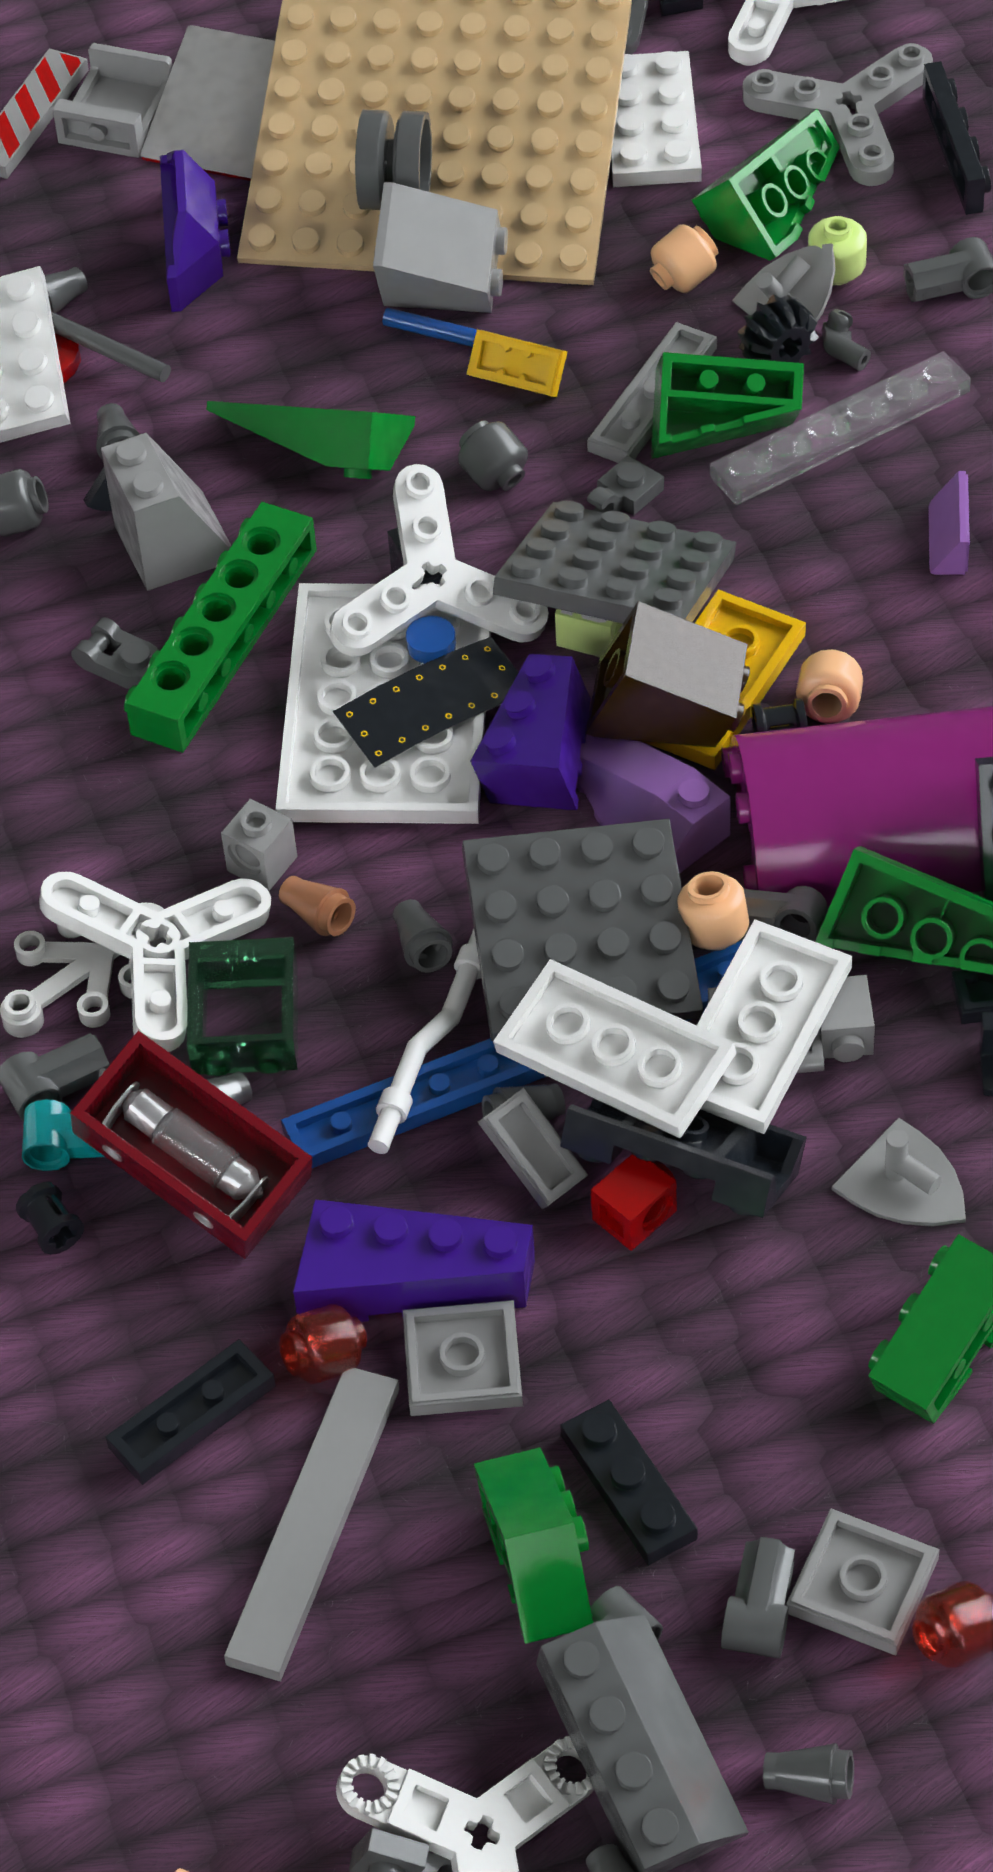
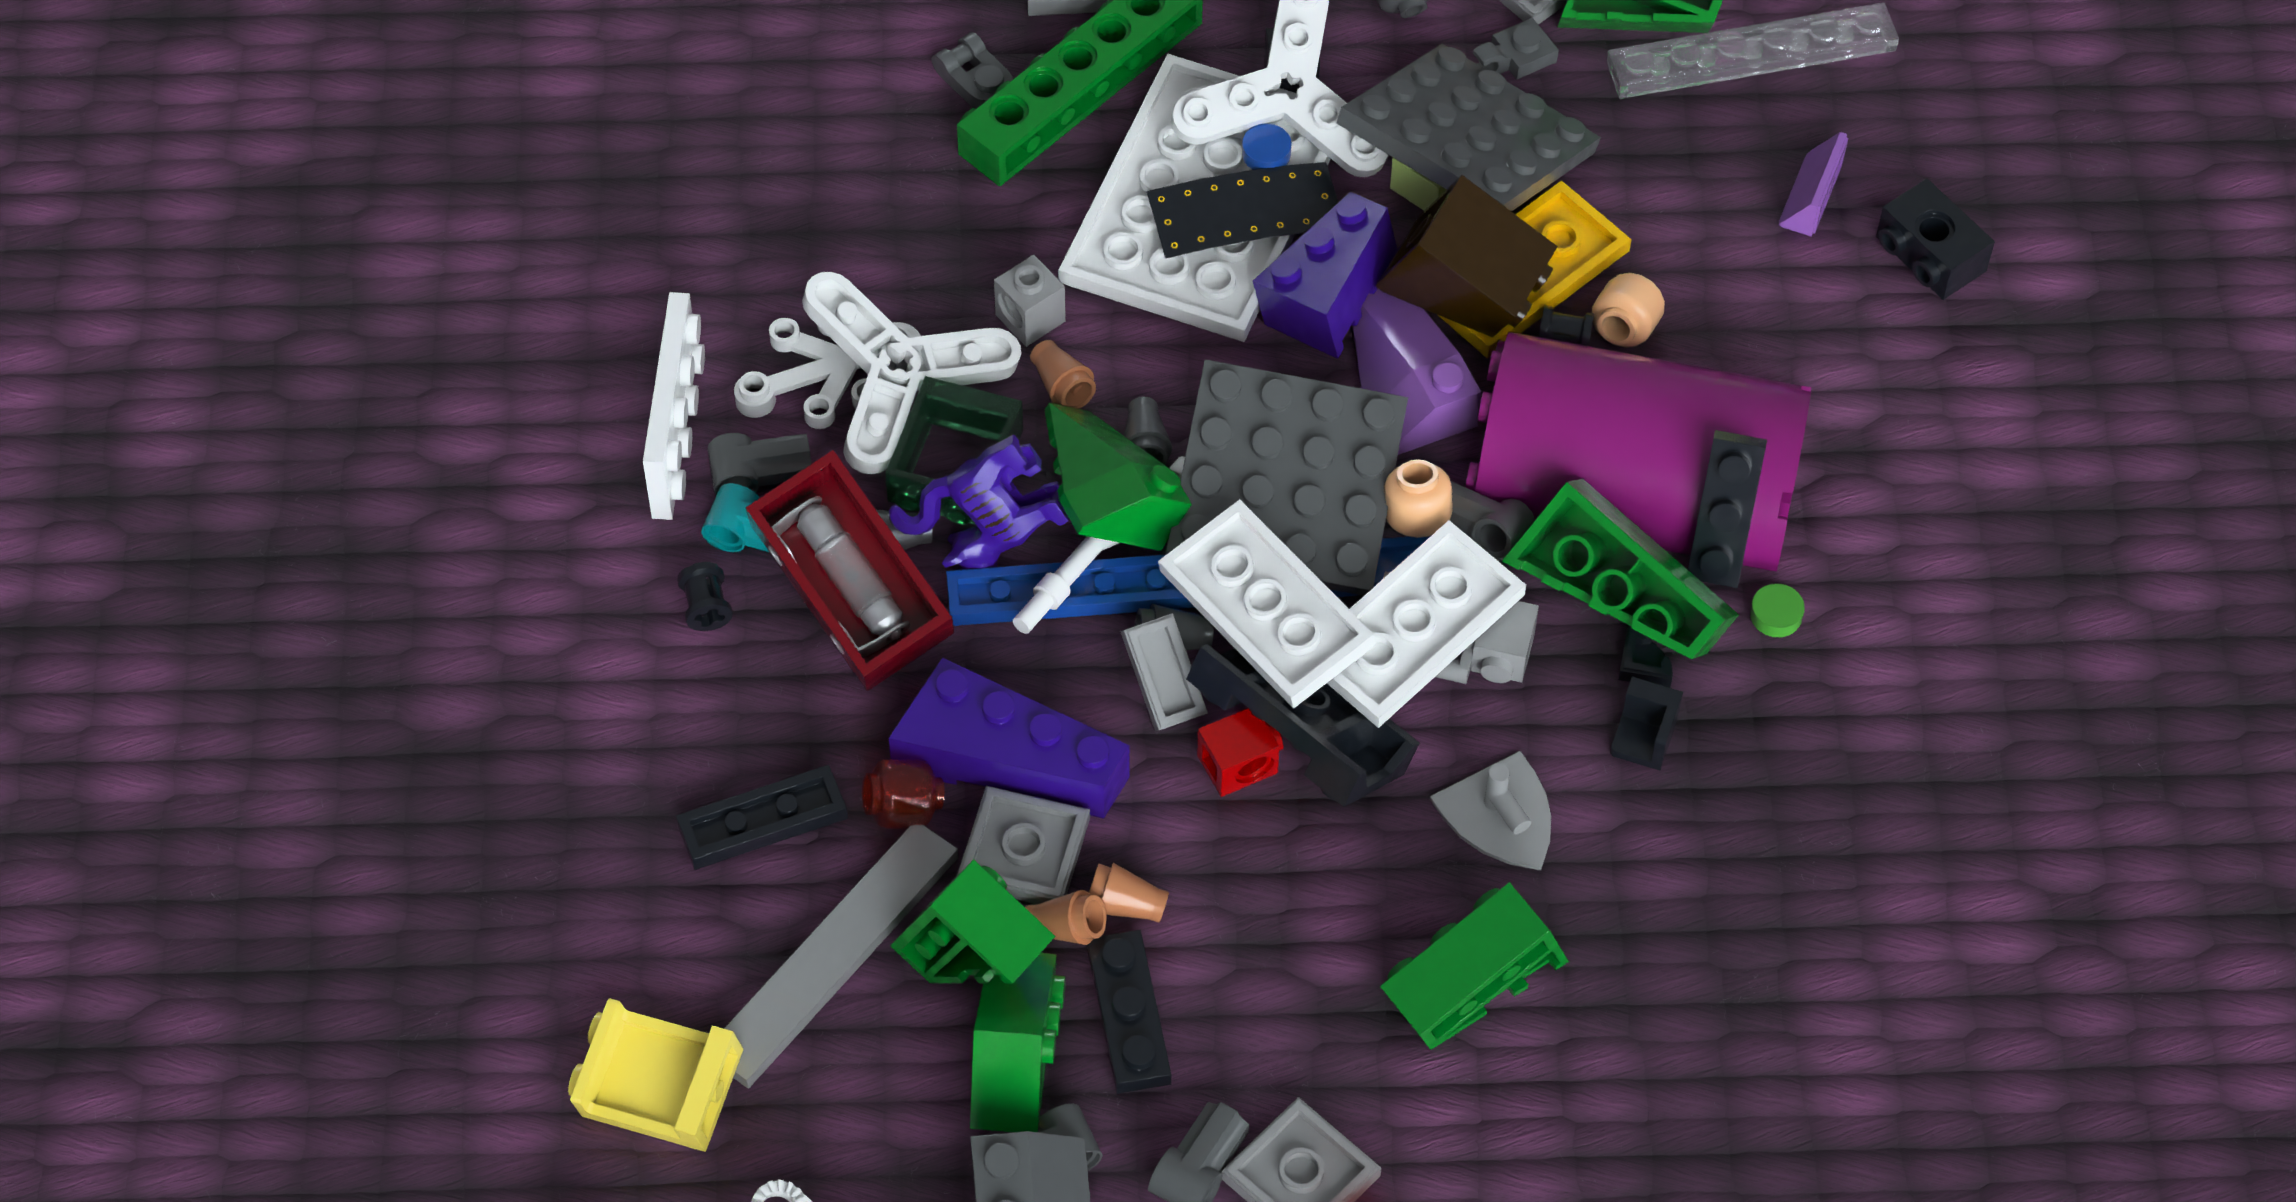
camera: 15 degrees right, 5 degrees up
none -> light yellow panel [568,998,743,1152]
none -> dark purple animal [888,435,1069,570]
none -> green wedge [890,859,1056,984]
none -> nougat cone [1025,890,1107,945]
none -> green wedge [1044,402,1192,551]
none -> nougat cone [1089,862,1169,923]

